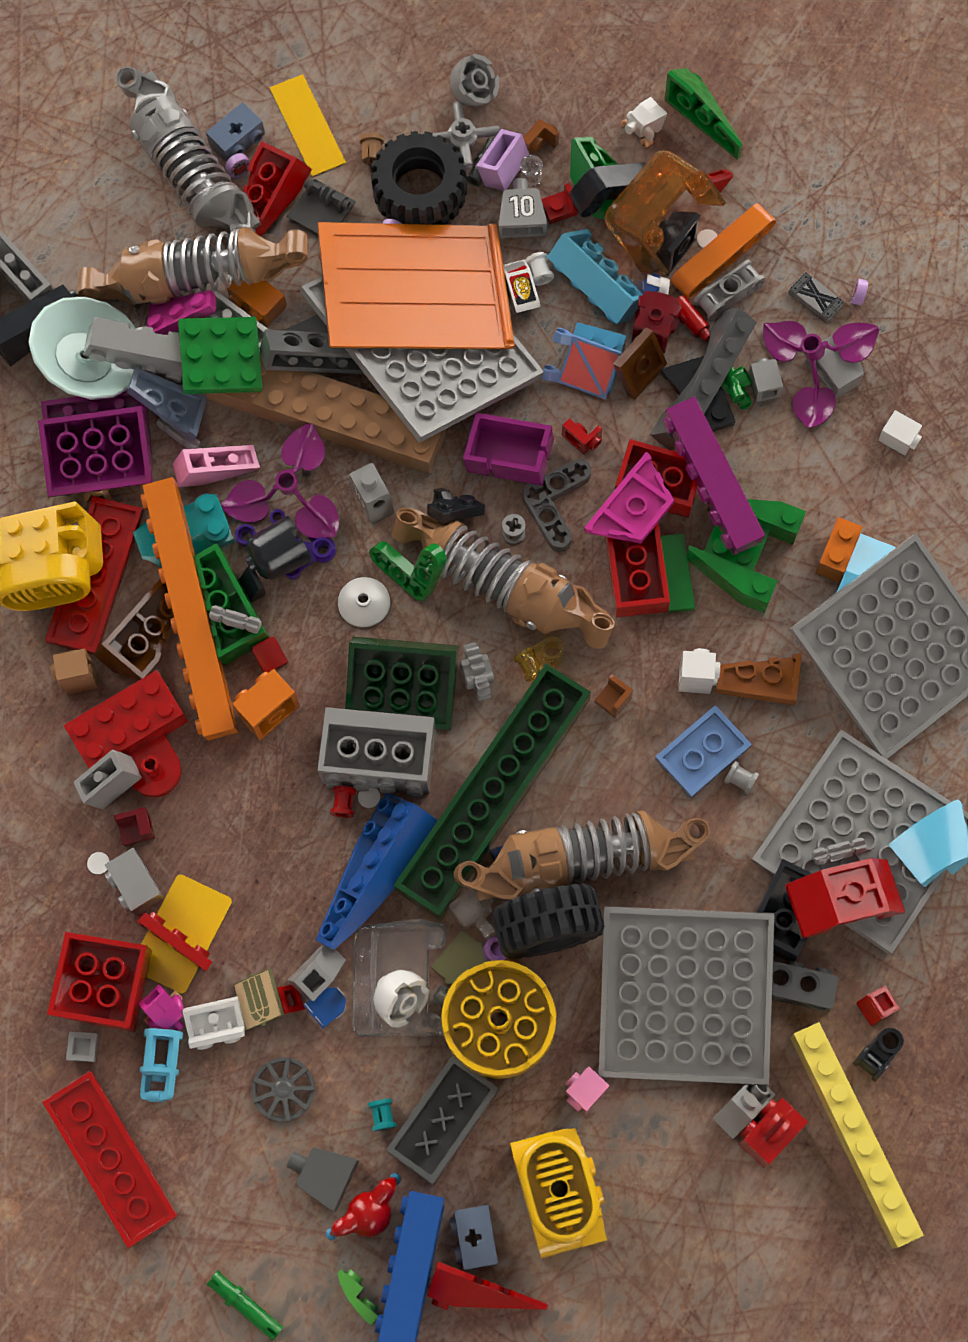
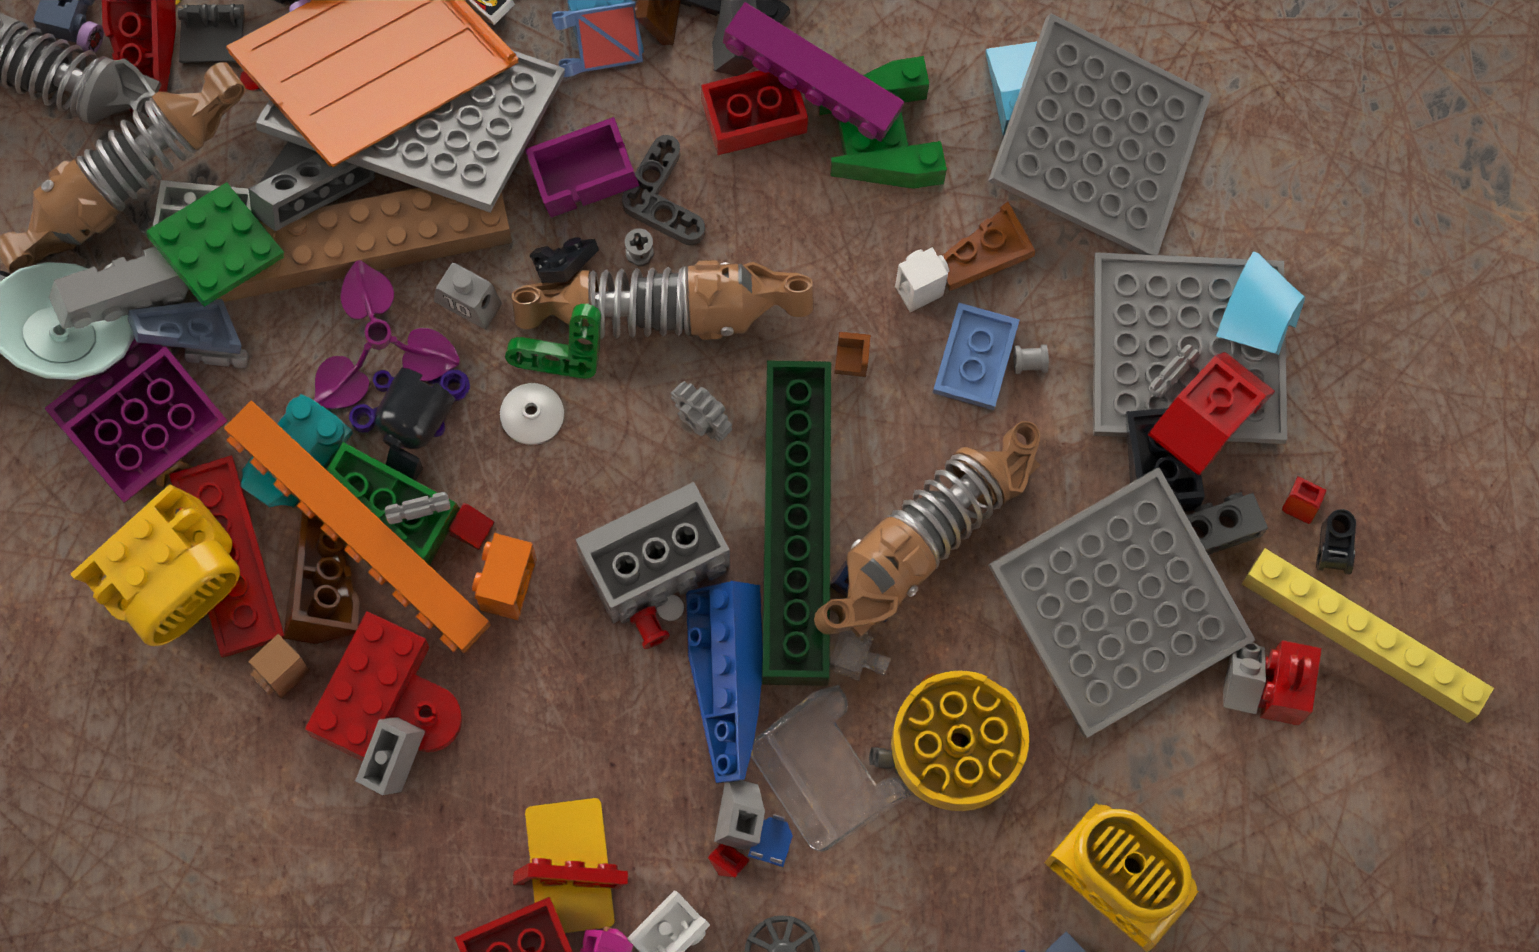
camera: 40 degrees left, 0 degrees up
white sticker [87,852,110,874] -> none
light grey brick [105,848,164,915] -> none
dark red panel [114,807,155,846] -> none
dark pink wing [147,290,217,335] -> none
bright pink slope [172,445,260,487] -> none
orange brick [227,275,287,327] -> none
piece [233,969,284,1030] -> none
dark green slope [345,636,459,730] -> none
teal bush [367,1098,397,1132] -> none
white cylinder [373,970,430,1028] -> none
dark grey brick [386,1055,499,1185] -> none
olive piece [431,930,487,985] -> none
medium lavender tile [483,936,508,961] -> none
black tyre [492,884,605,959] -> none
clear yellow piece [513,636,565,682] -> none
red bracket [562,418,603,455] -> none
bright pink brick [565,1066,610,1113] -> none
dark pink wing [584,452,674,543] -> none
red brick [605,522,670,618] -> none
green tile [661,533,695,613] -> none
orange brick [815,517,863,583] -> none

